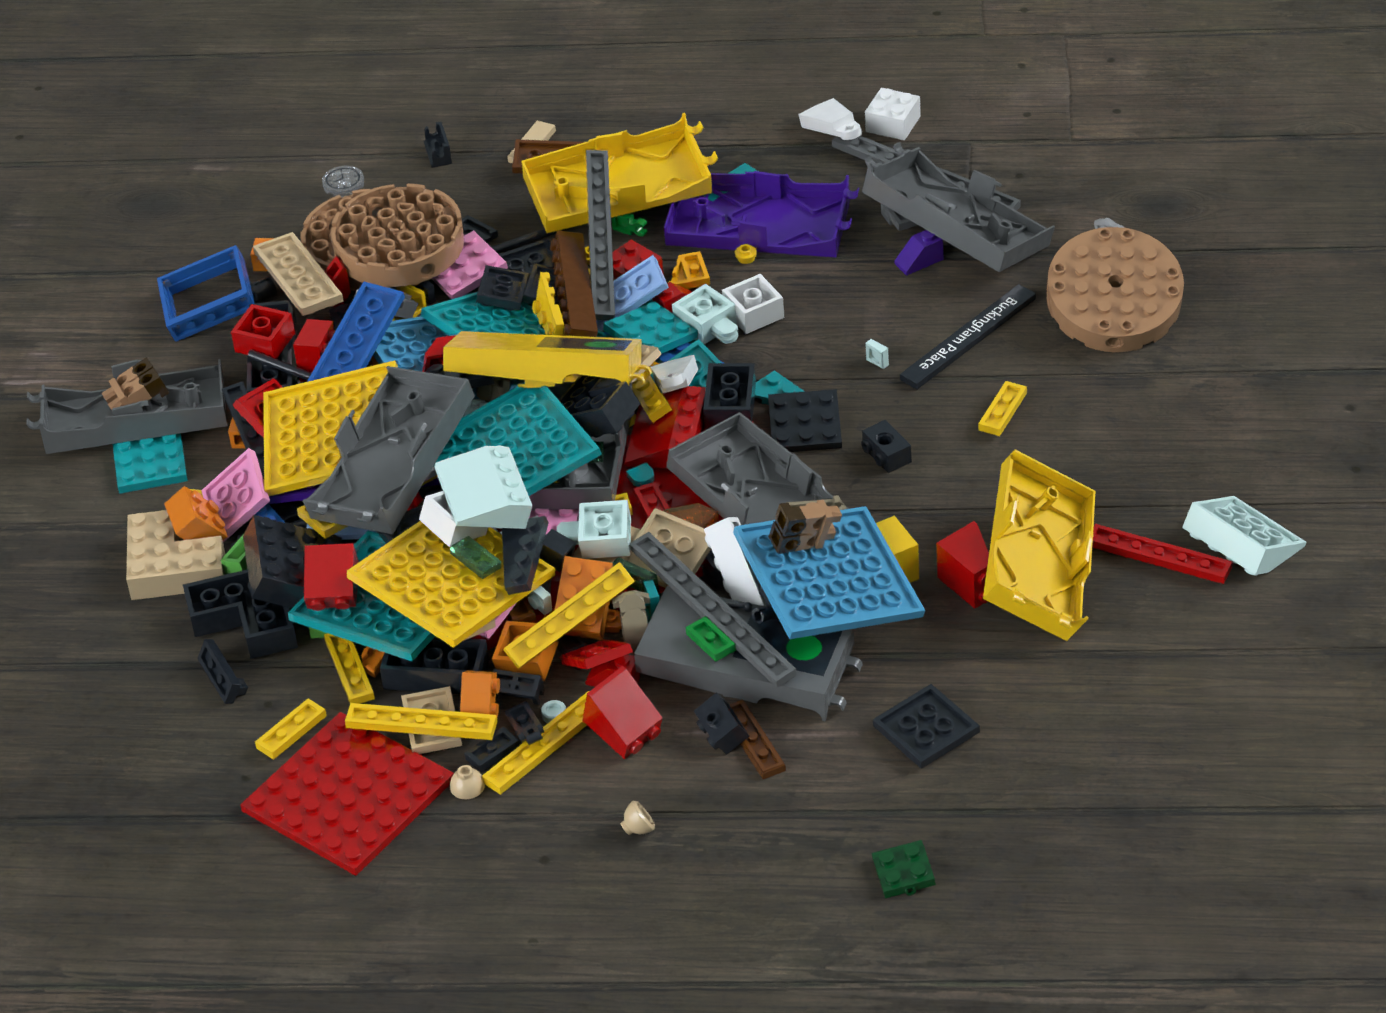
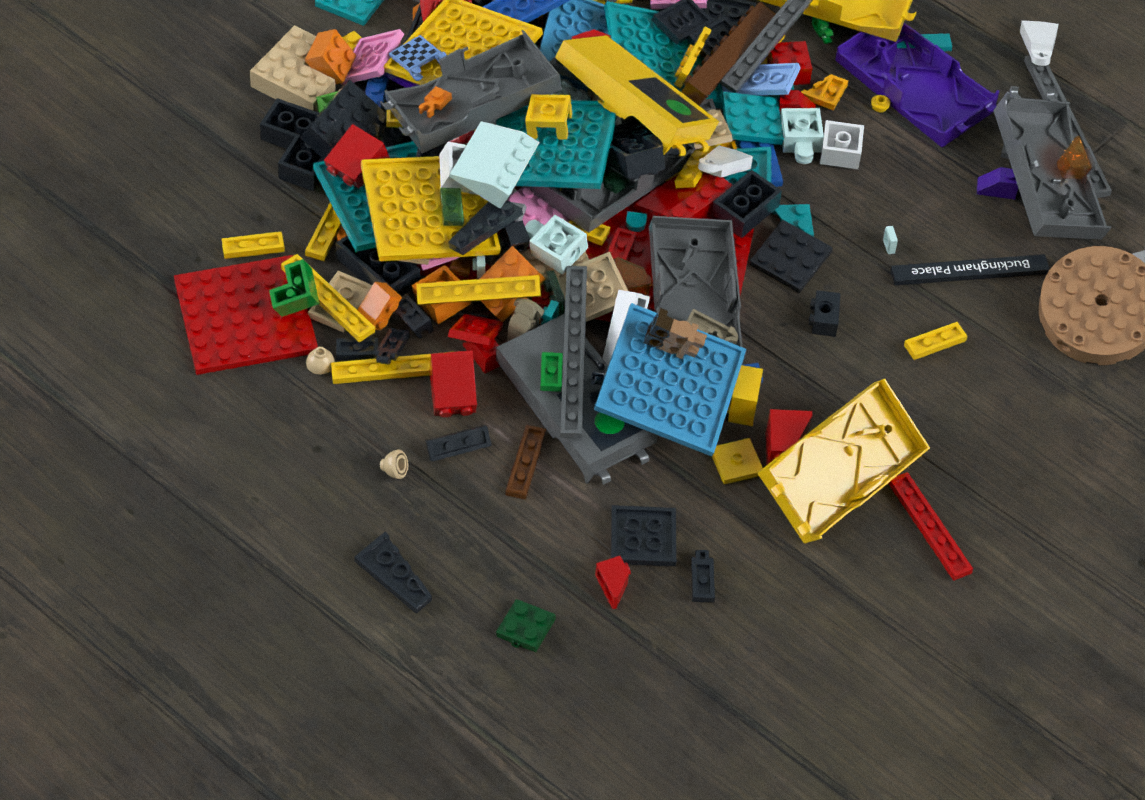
camera: 30 degrees right, 10 degrees up
black hinge [197,639,248,704] -> none
light aqua tile [541,700,566,723] -> none
black brick [694,692,750,755] -> none
white brick [865,88,920,140] -> none
light aqua slope [1182,496,1307,576] -> none
none -> green brick [269,259,320,317]
none -> black wing [354,531,432,614]
none -> medium blue flag [389,35,447,81]
none -> orange plate [419,86,452,118]
none -> black plate [425,425,492,462]
none -> yellow panel [525,94,573,140]
none -> red slope [595,556,631,609]
none -> black hinge [691,550,715,603]
none -> yellow plate [712,438,763,484]
none -> clear orange slope [1057,136,1091,179]

